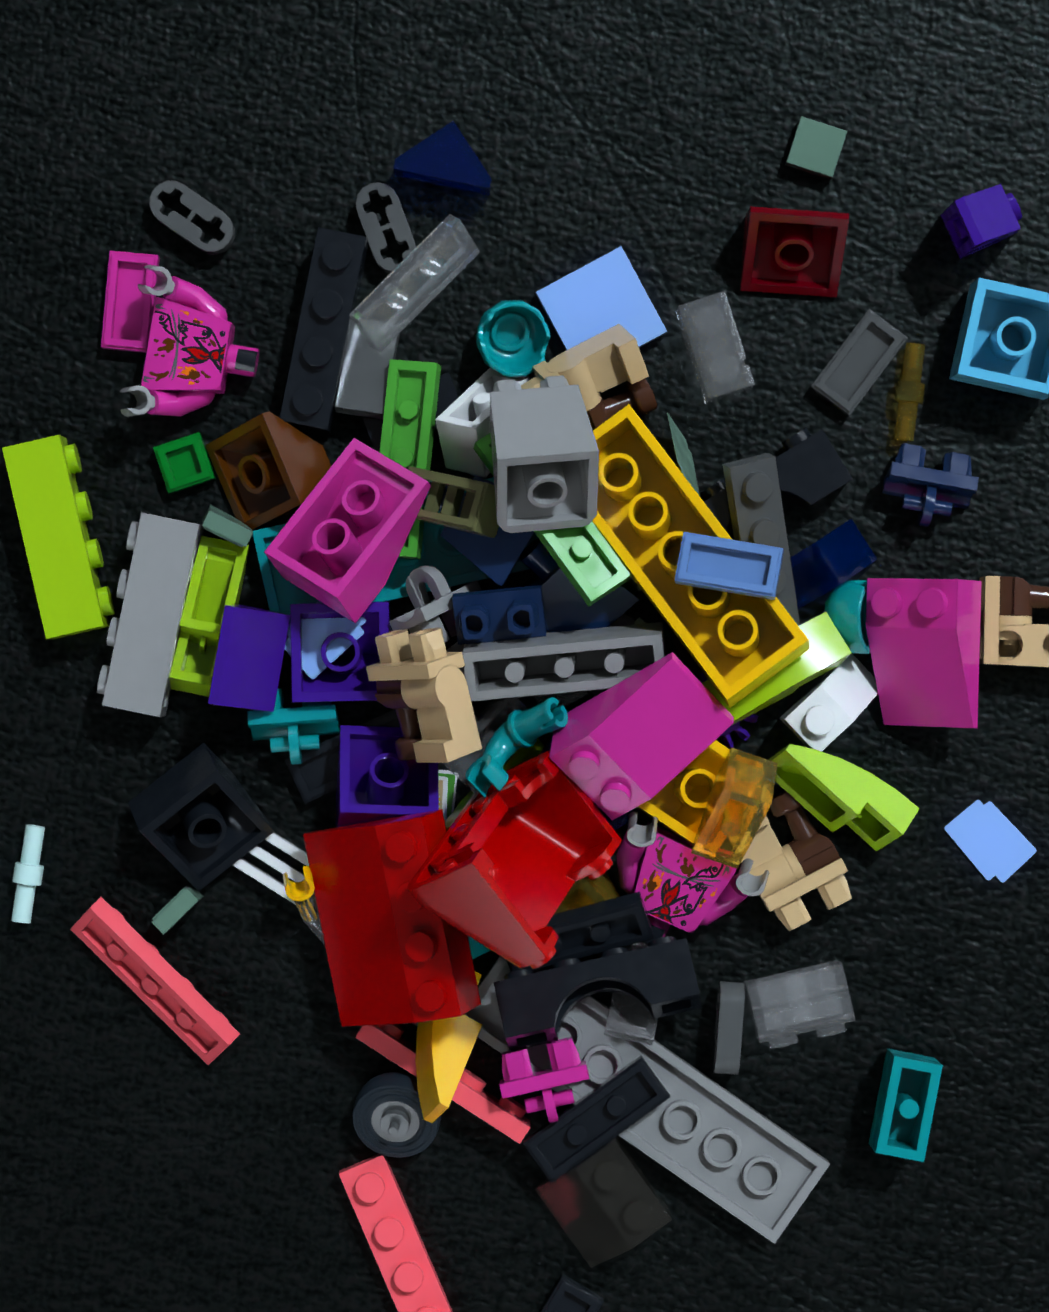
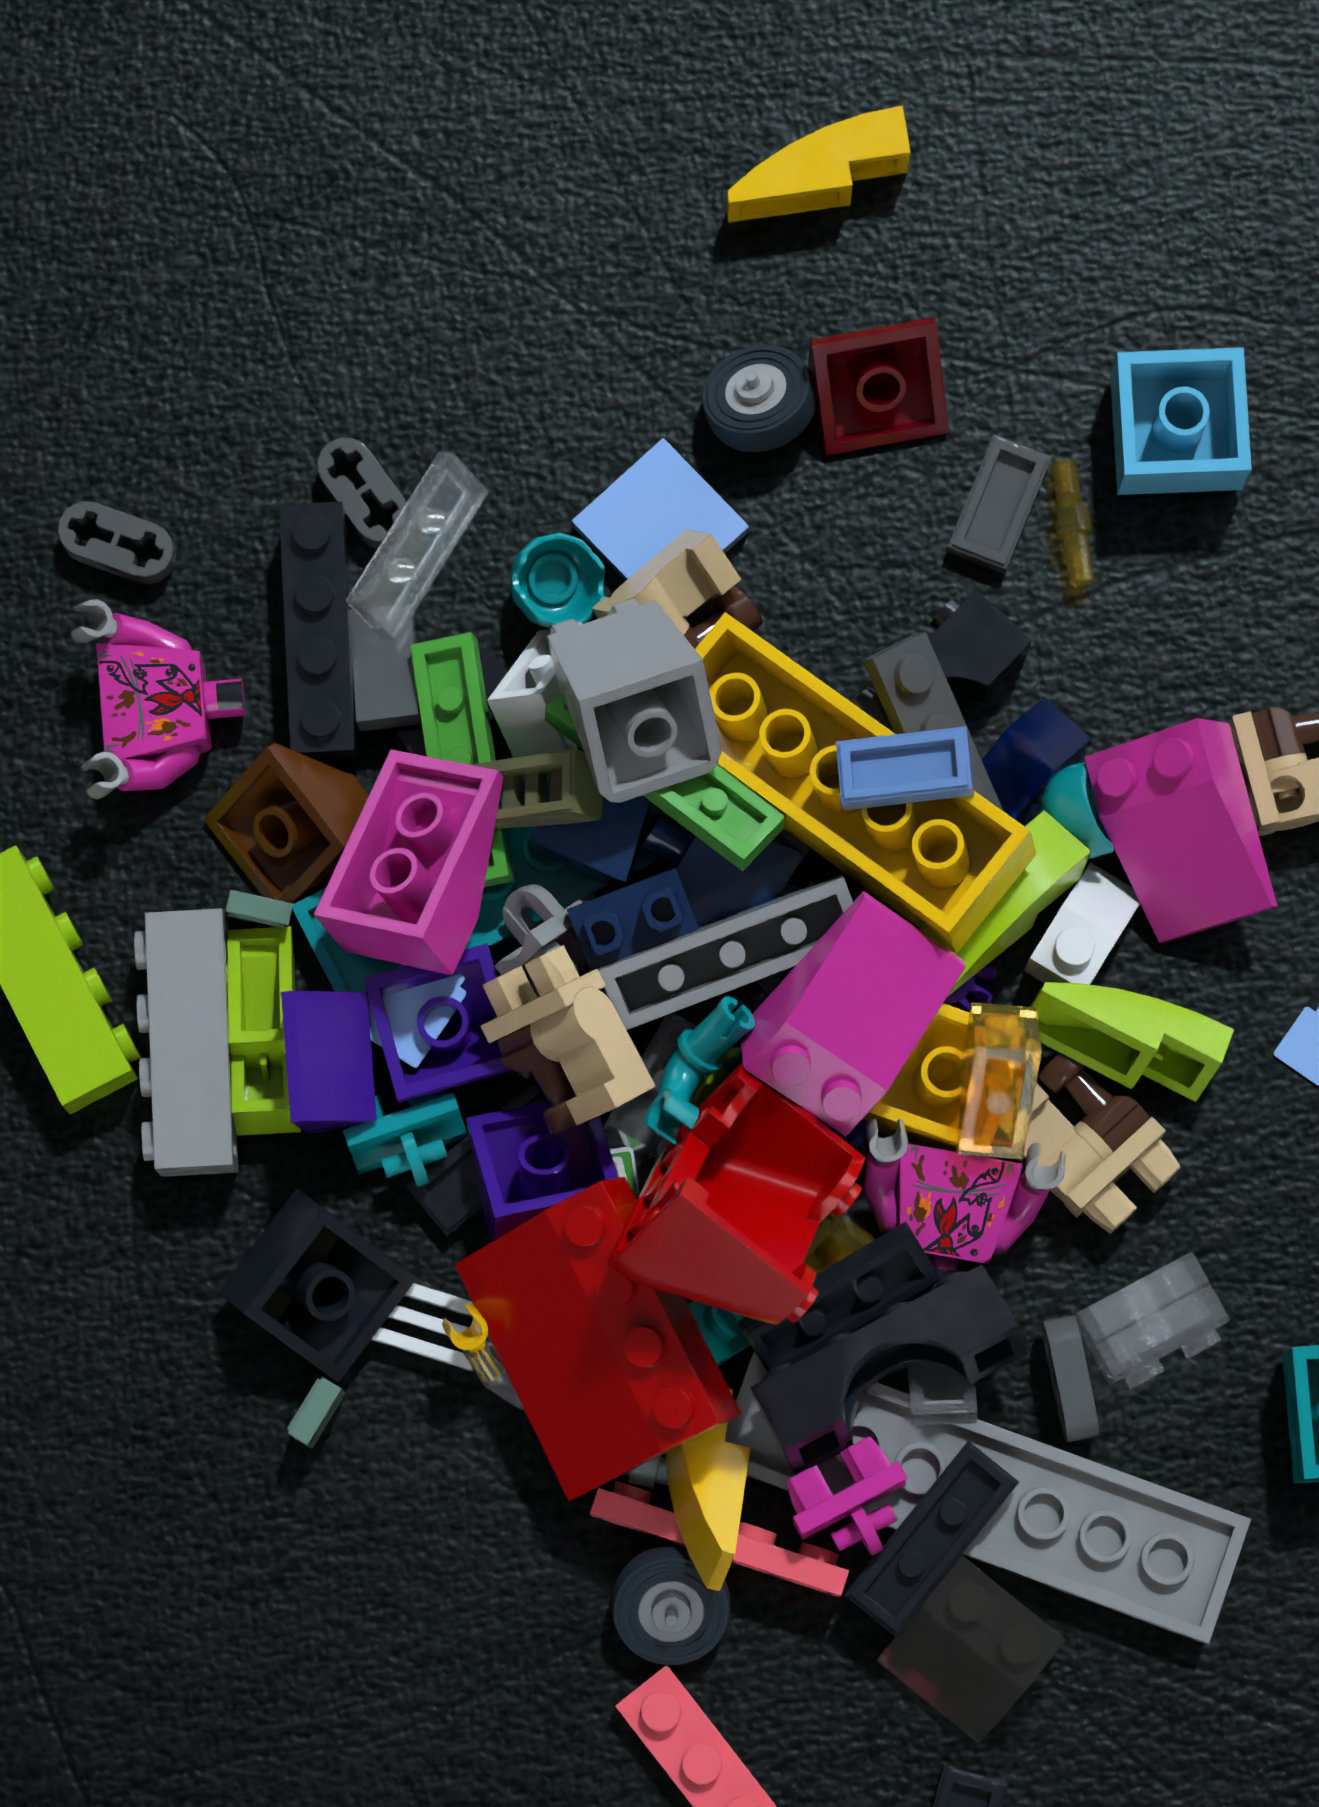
camera: 15 degrees left, 10 degrees down
light aqua bar [11,824,45,924] -> none
coral plate [70,897,240,1065] -> none
dark pink tile [101,251,160,353] -> none
green tile [153,432,216,494] -> none
clear blue slope [393,121,492,196] -> none
sand green sticker [667,413,700,496] -> none
clear brick [675,291,755,404] -> none
sand green tile [785,116,847,180] -> none
dark blue hips [882,443,979,527] -> none
dark purple slope [940,184,1022,259] -> none
none -> black wheel [702,345,816,452]
none -> yellow slope [726,105,911,223]

